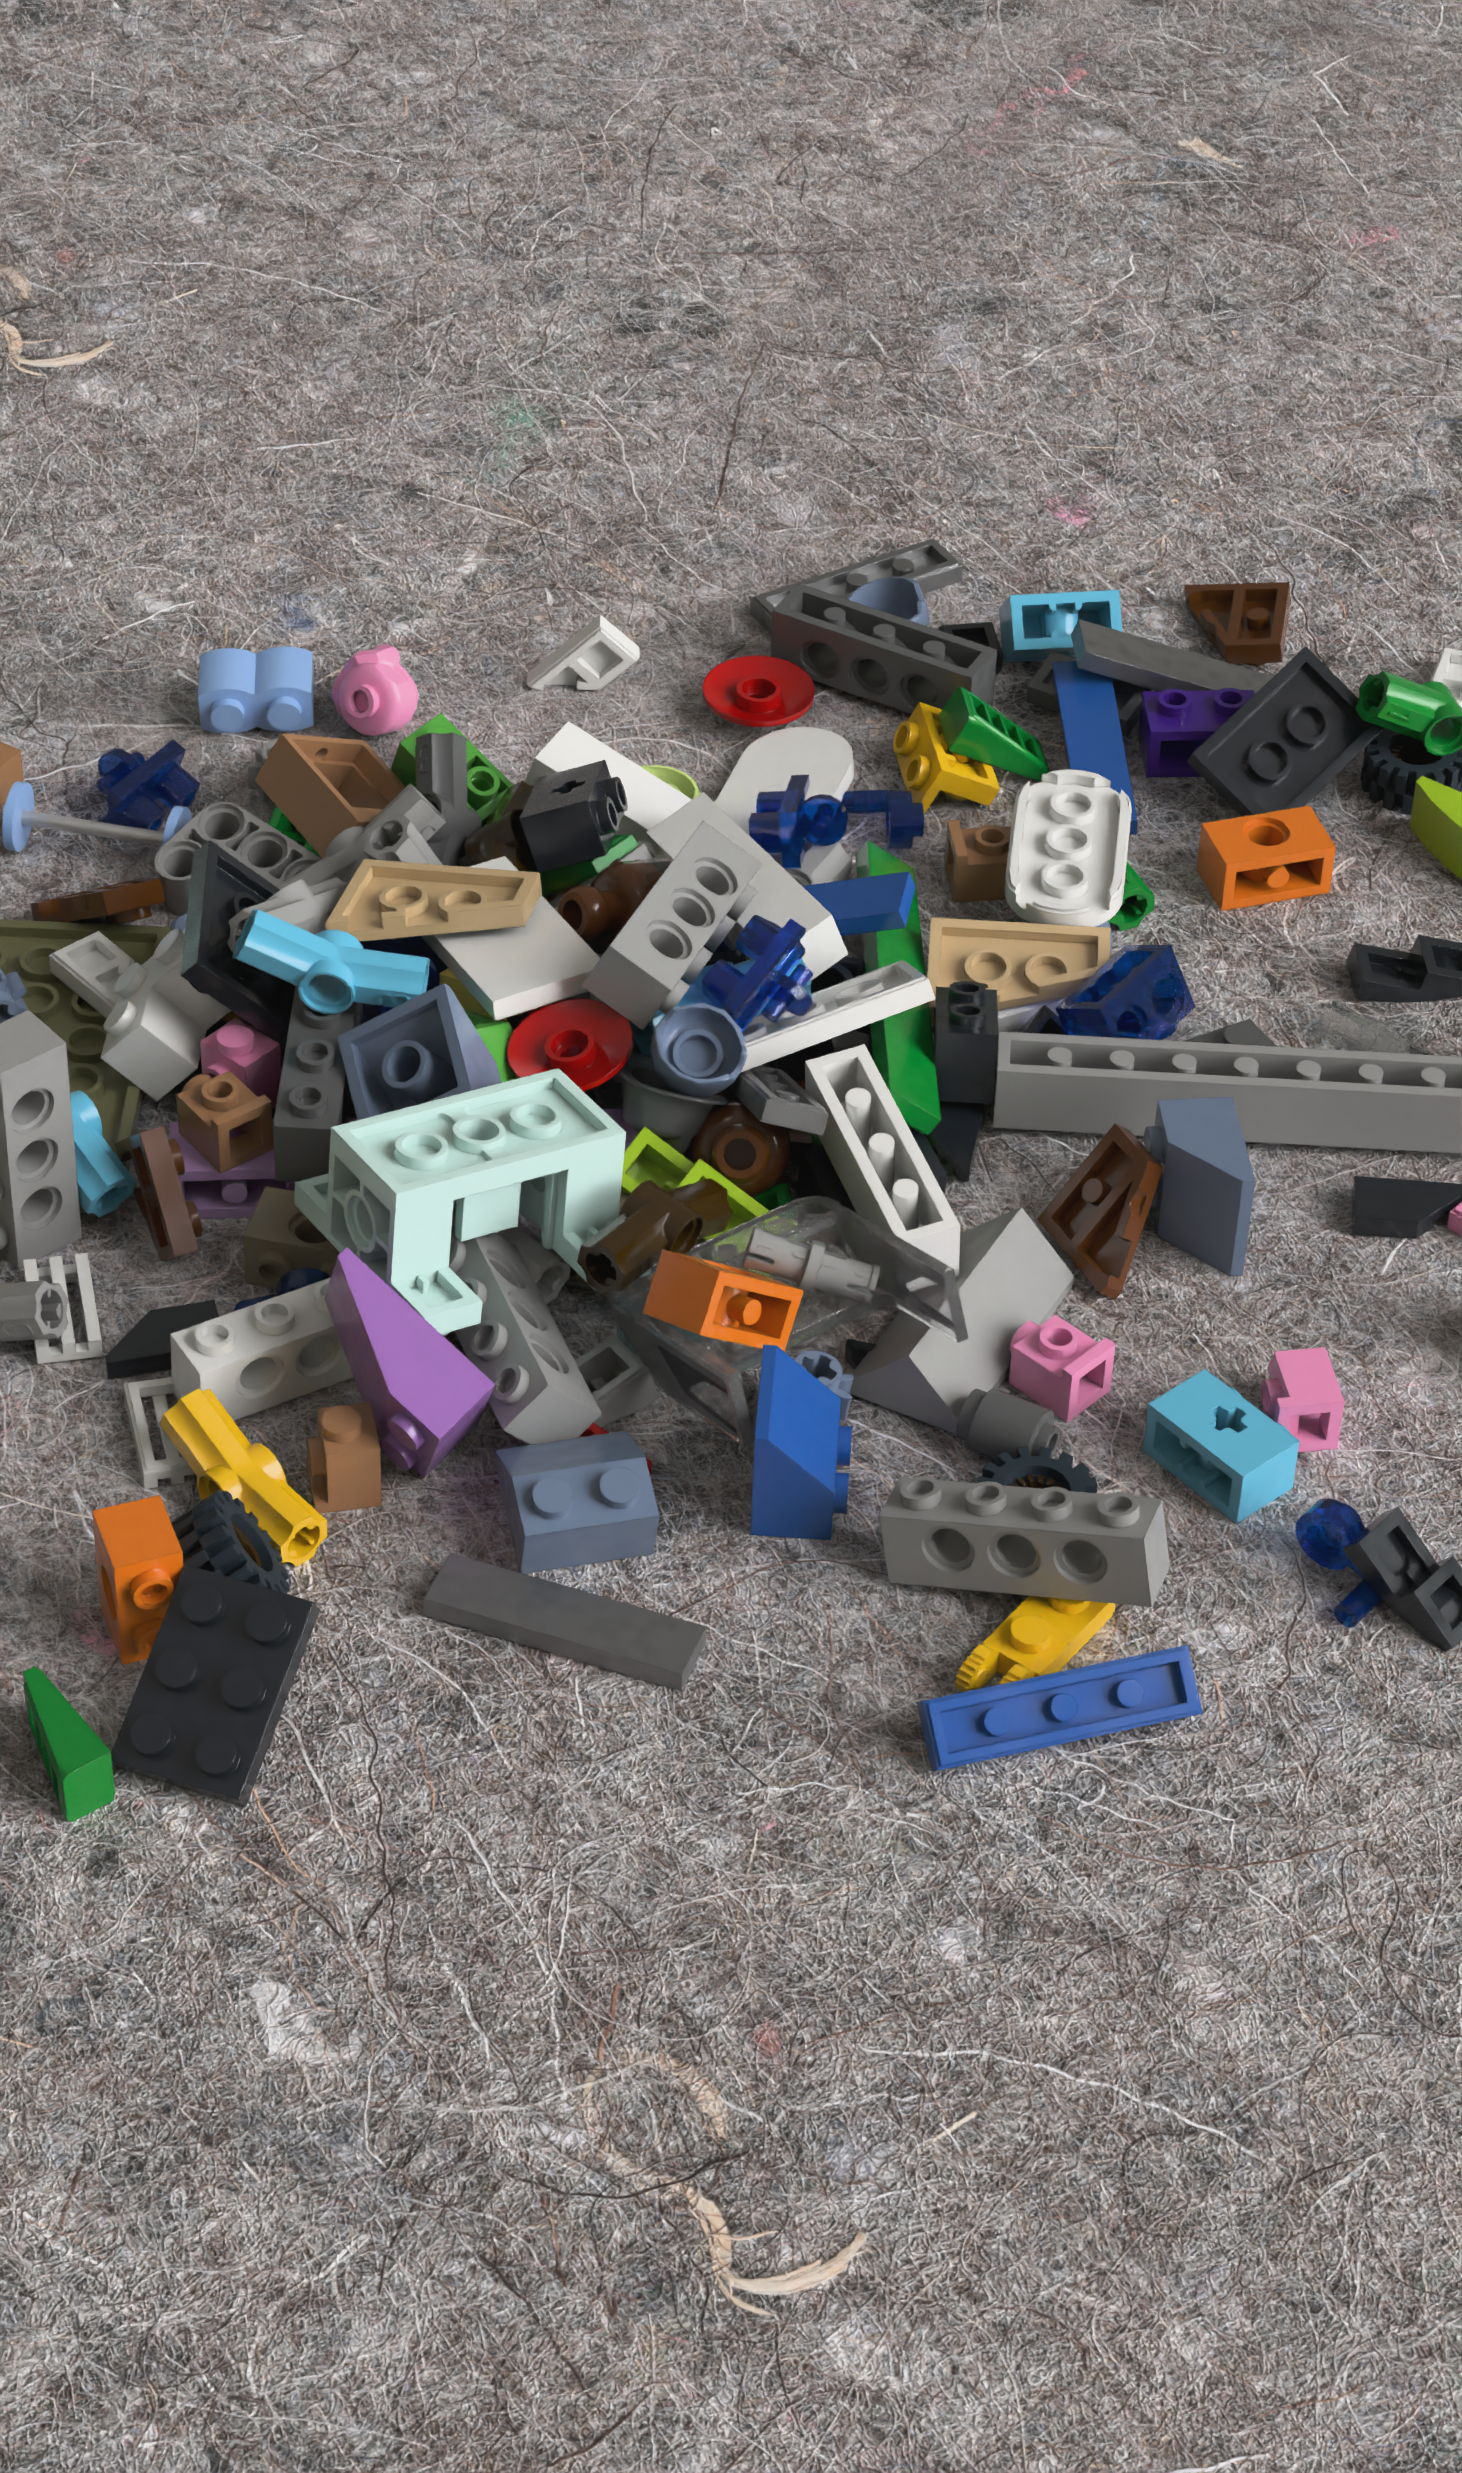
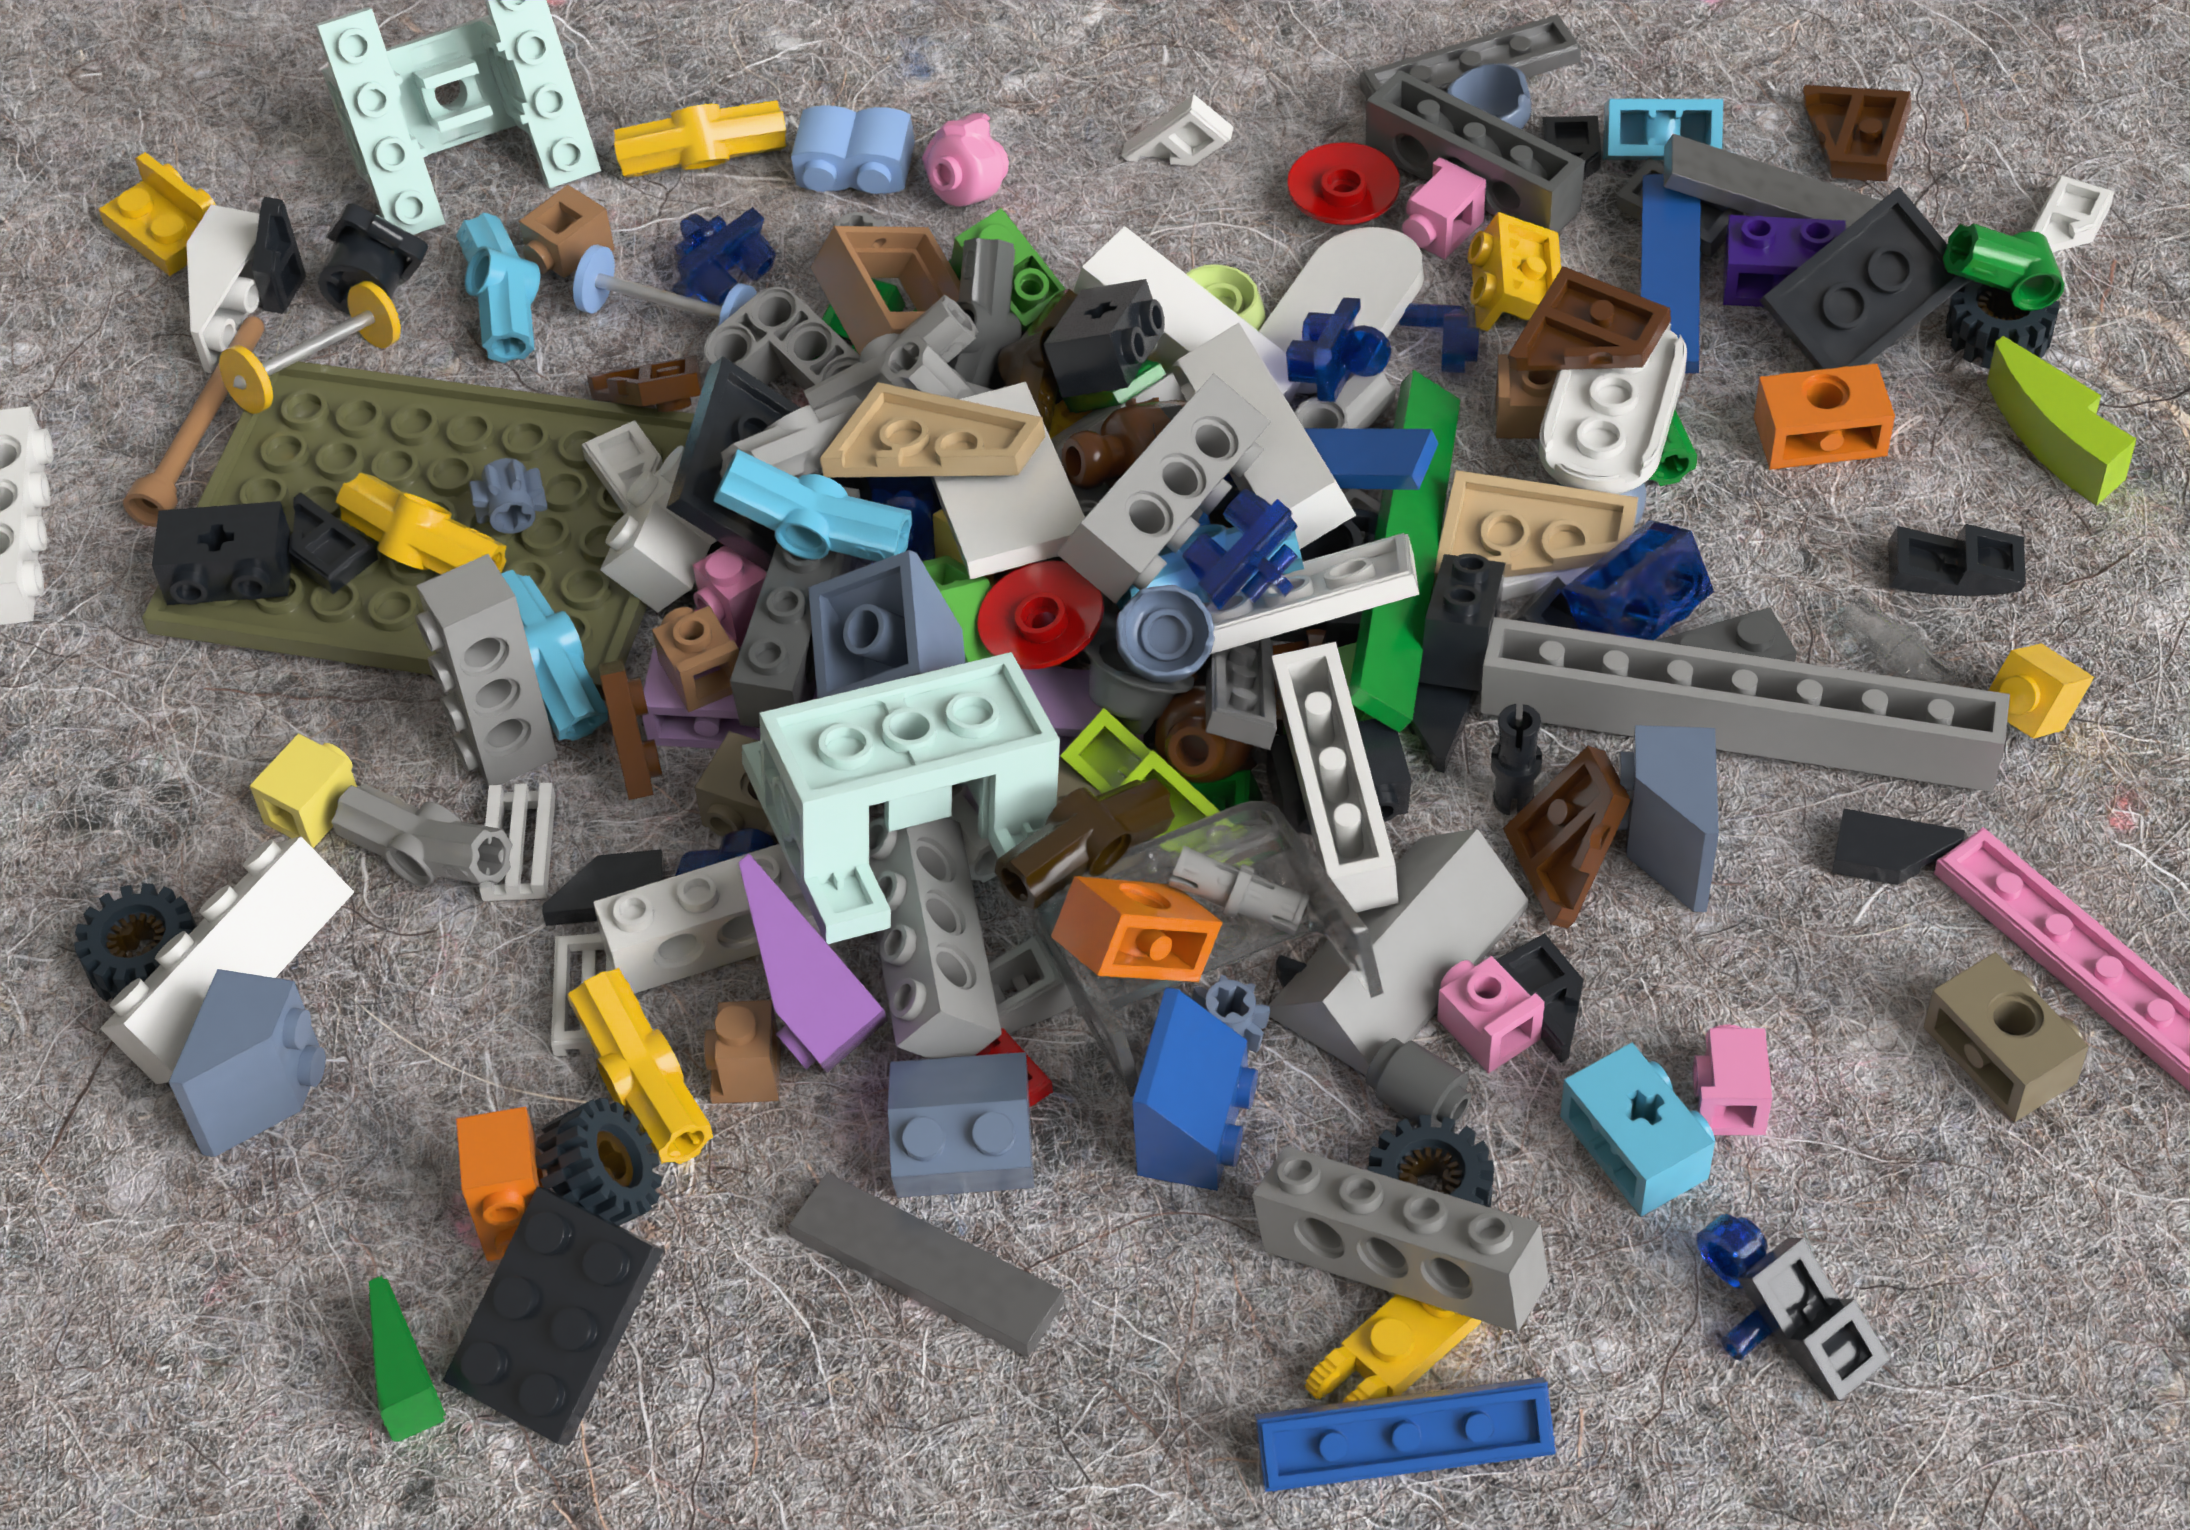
camera: 15 degrees right, 10 degrees up
green slope [938,686,1050,782] -> none
none -> yellow piece [614,101,786,178]
none -> bright pink brick [1402,157,1486,259]
none -> black pin [1491,704,1542,816]
none -> black tile [1496,933,1584,1063]
none -> reddish brown wing [1508,266,1671,371]

